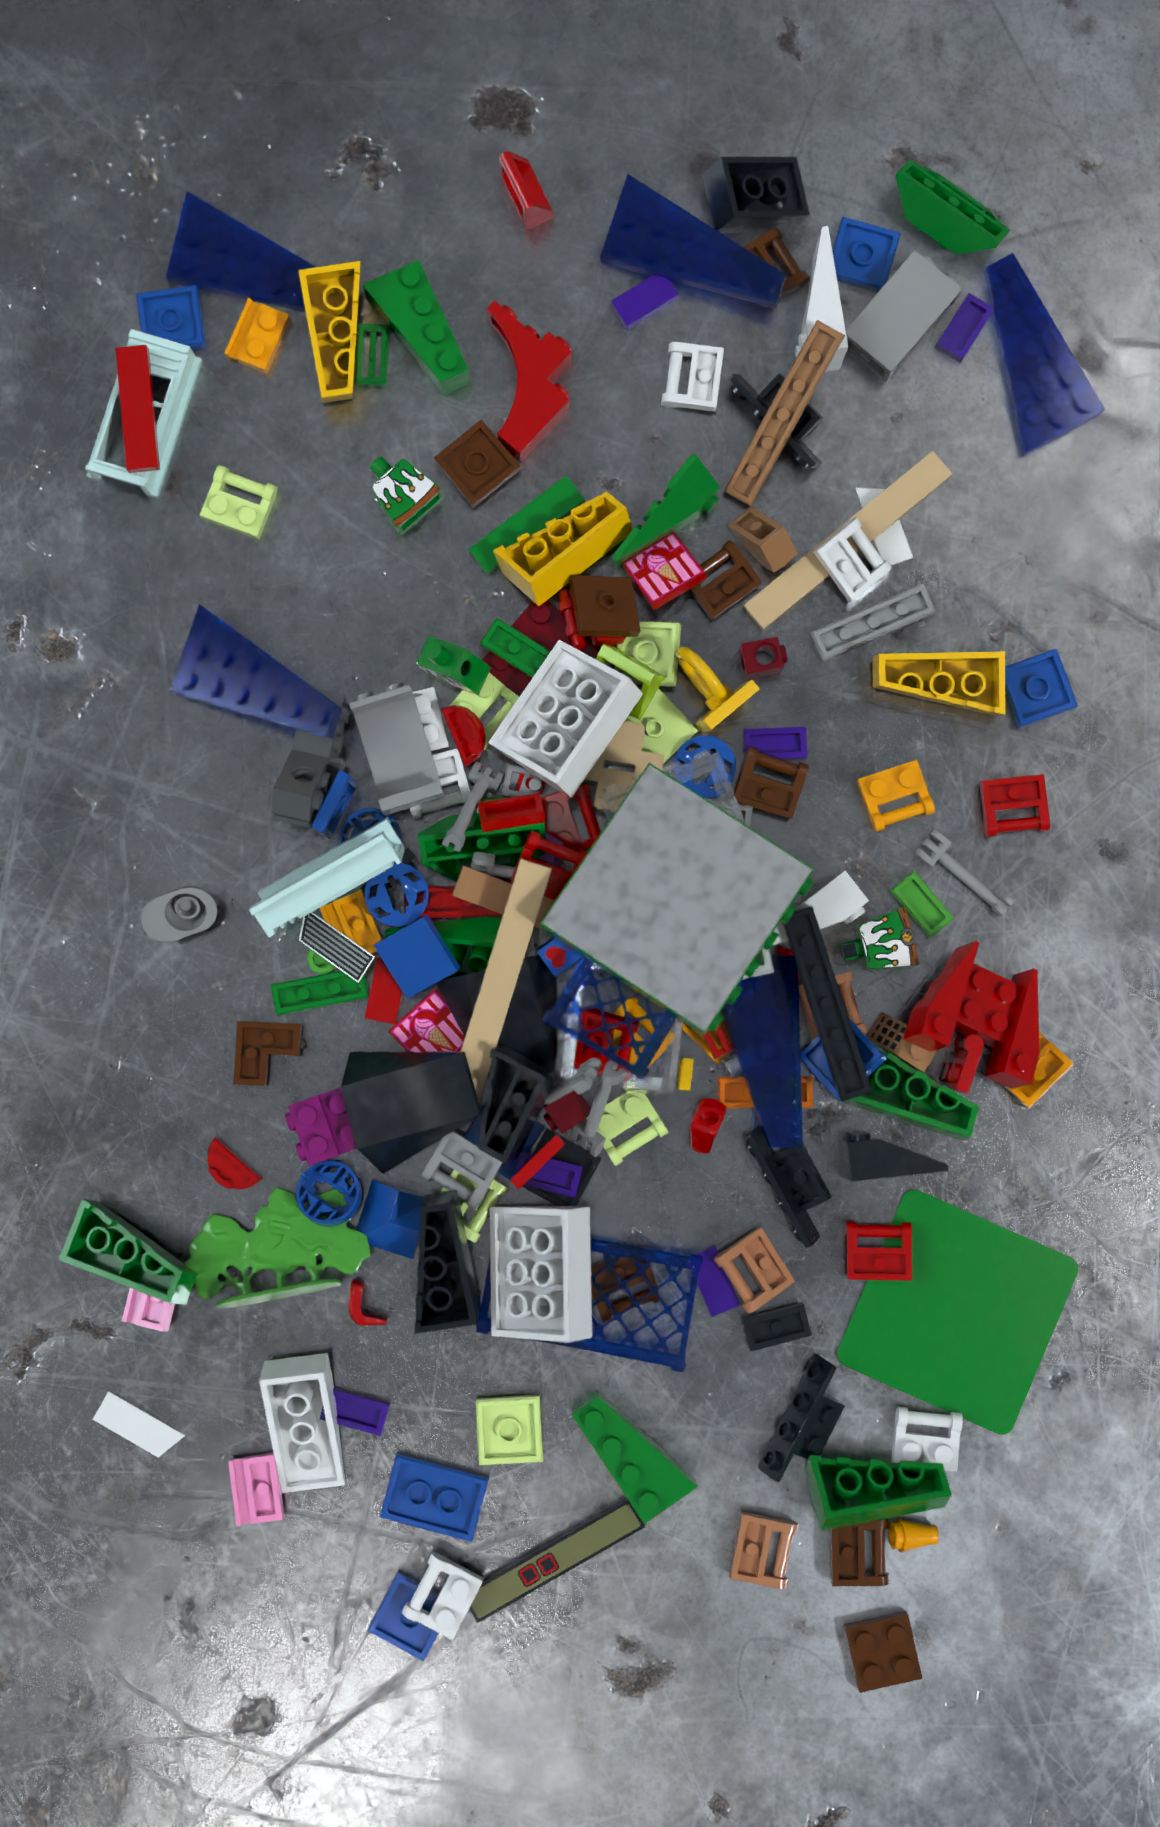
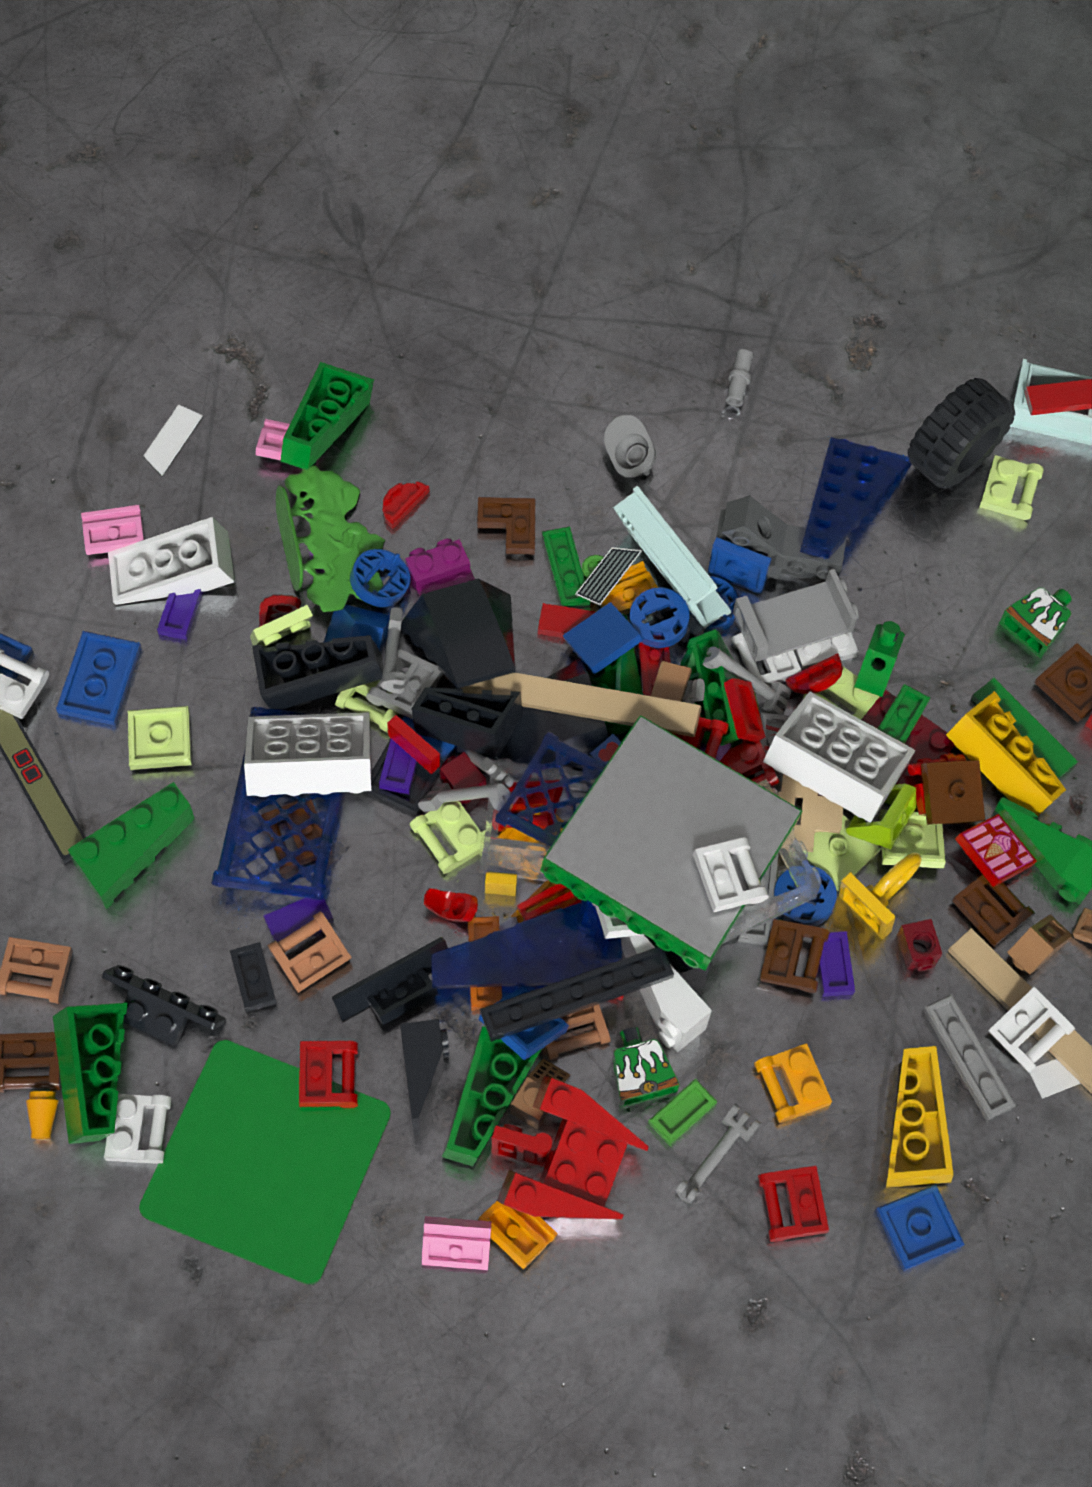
camera: 85 degrees right, 20 degrees down
tile [388,989,465,1052] -> none
none -> yellowish green plate [250,605,313,647]
none -> light grey hinge [381,607,407,694]
none -> bright pink plate [422,1216,492,1270]
none -> white plate [693,837,769,912]
none -> light grey pin [725,349,754,407]
none -> black tyre [907,378,1016,489]

